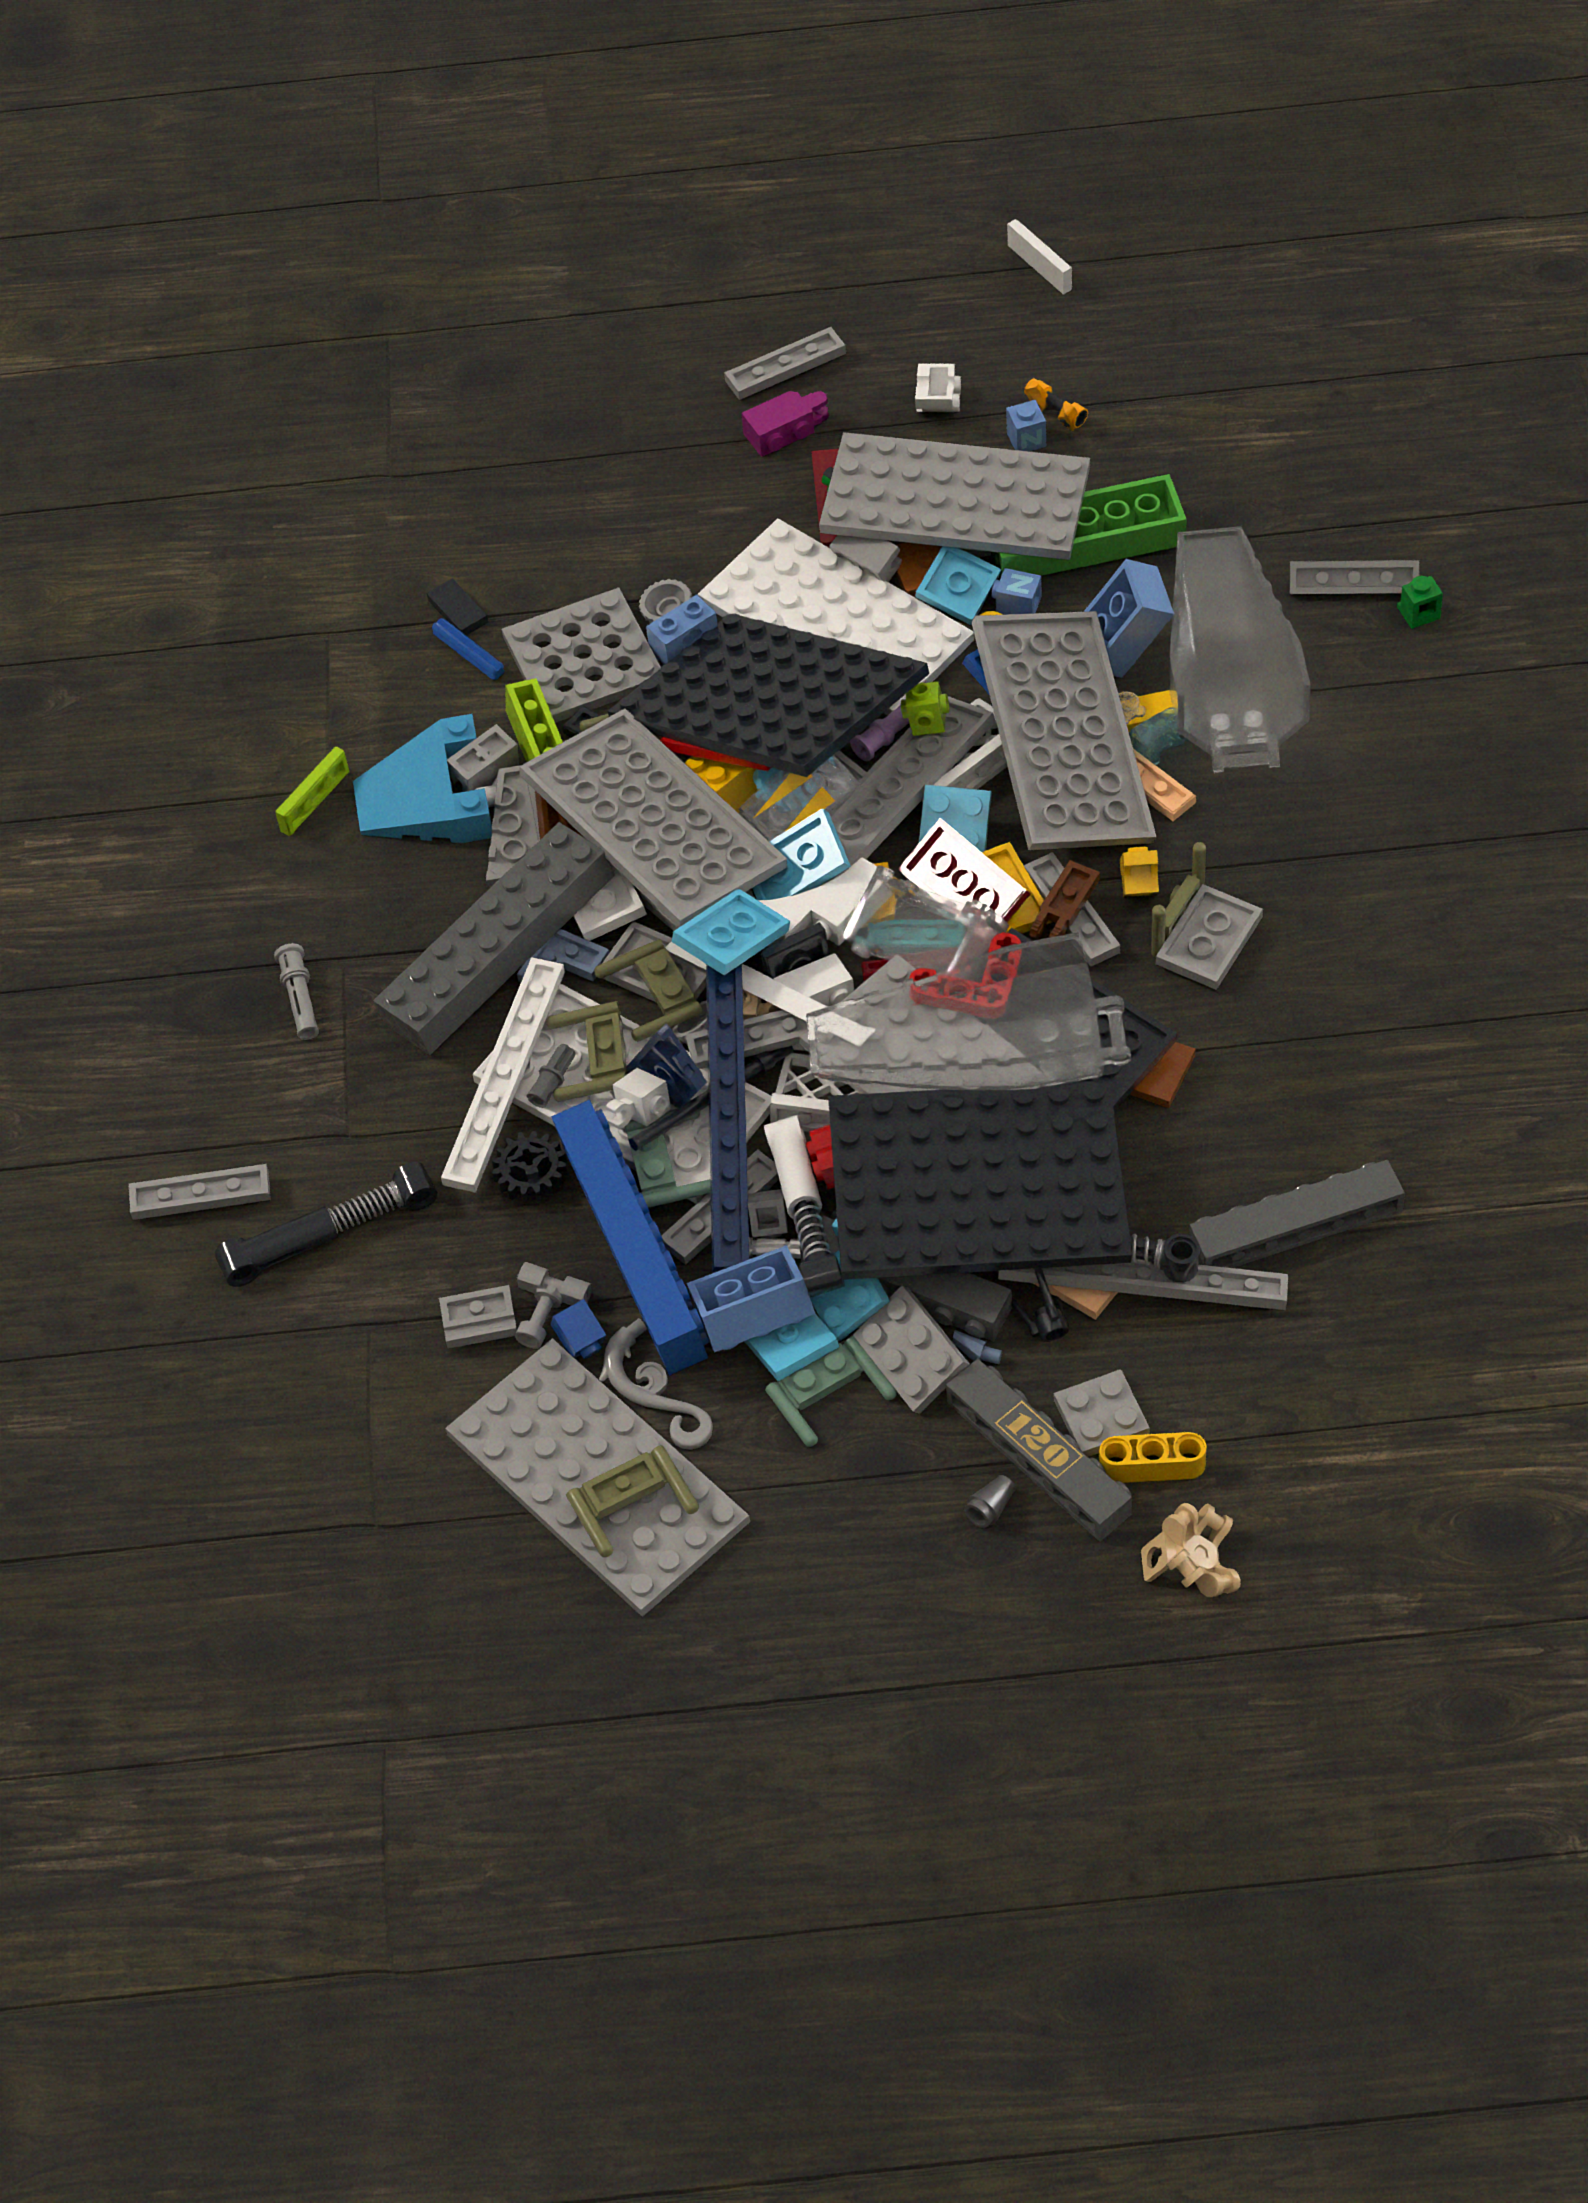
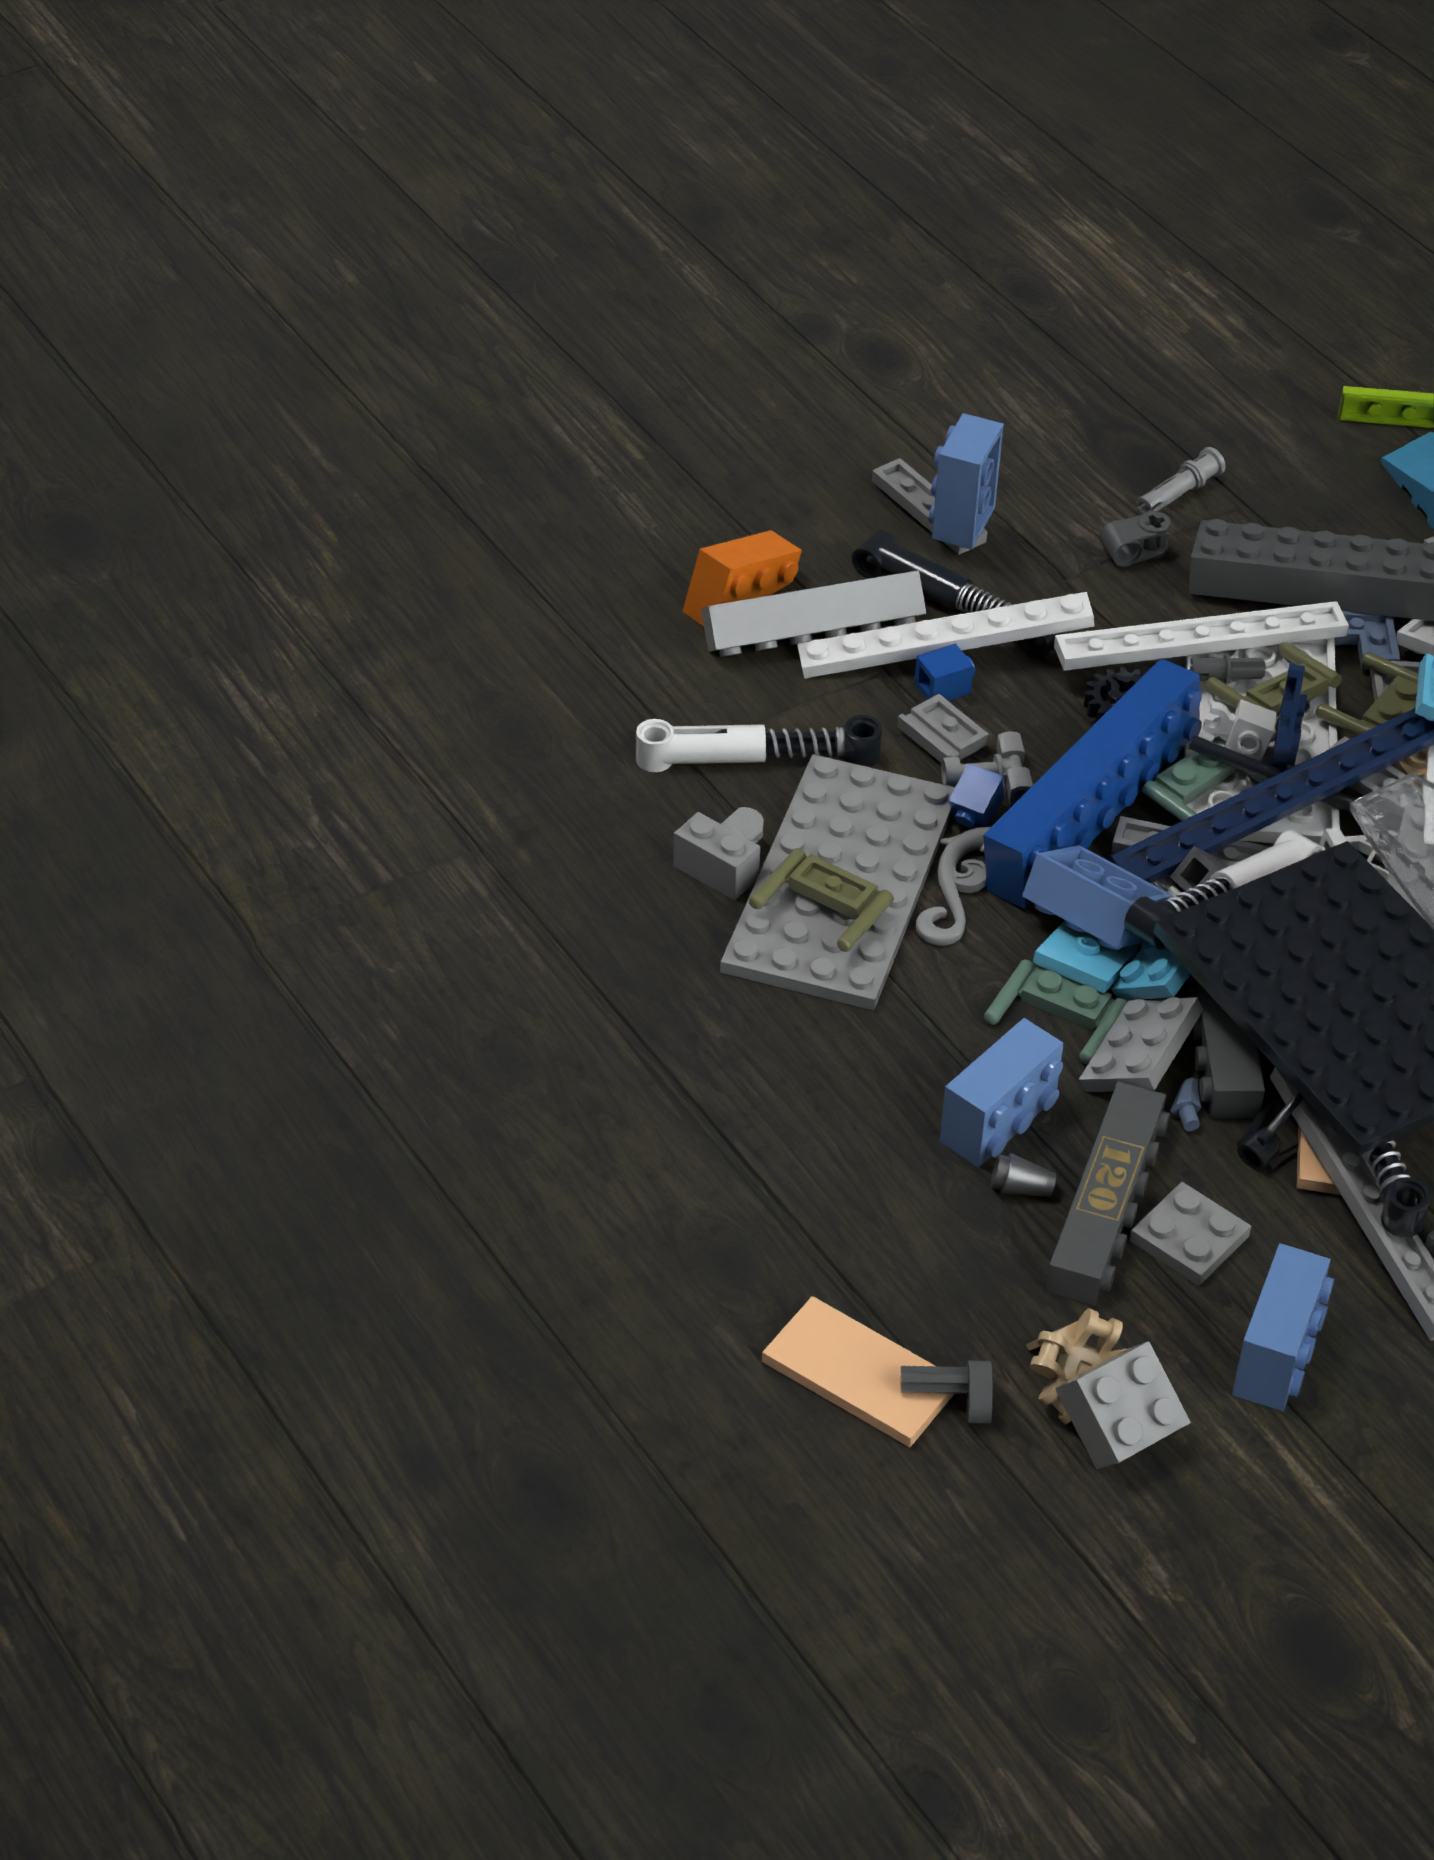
camera: 55 degrees right, 10 degrees down
yellow beam [1099,1432,1207,1483] -> none
none -> piece [636,715,882,772]
none -> light grey brick [673,807,764,901]
none -> orange wedge [682,530,802,626]
none -> light grey brick [701,570,927,657]
none -> light nougat tile [762,1296,954,1448]
none -> white plate [798,592,1094,679]
none -> dark grey piece [900,1360,992,1424]
none -> blue brick [914,644,975,701]
none -> medium blue brick [928,413,1004,549]
none -> medium blue brick [939,1018,1064,1168]
none -> light grey brick [1055,1341,1191,1469]
none -> dark grey piece [1099,511,1171,567]
none -> medium blue brick [1232,1243,1334,1412]

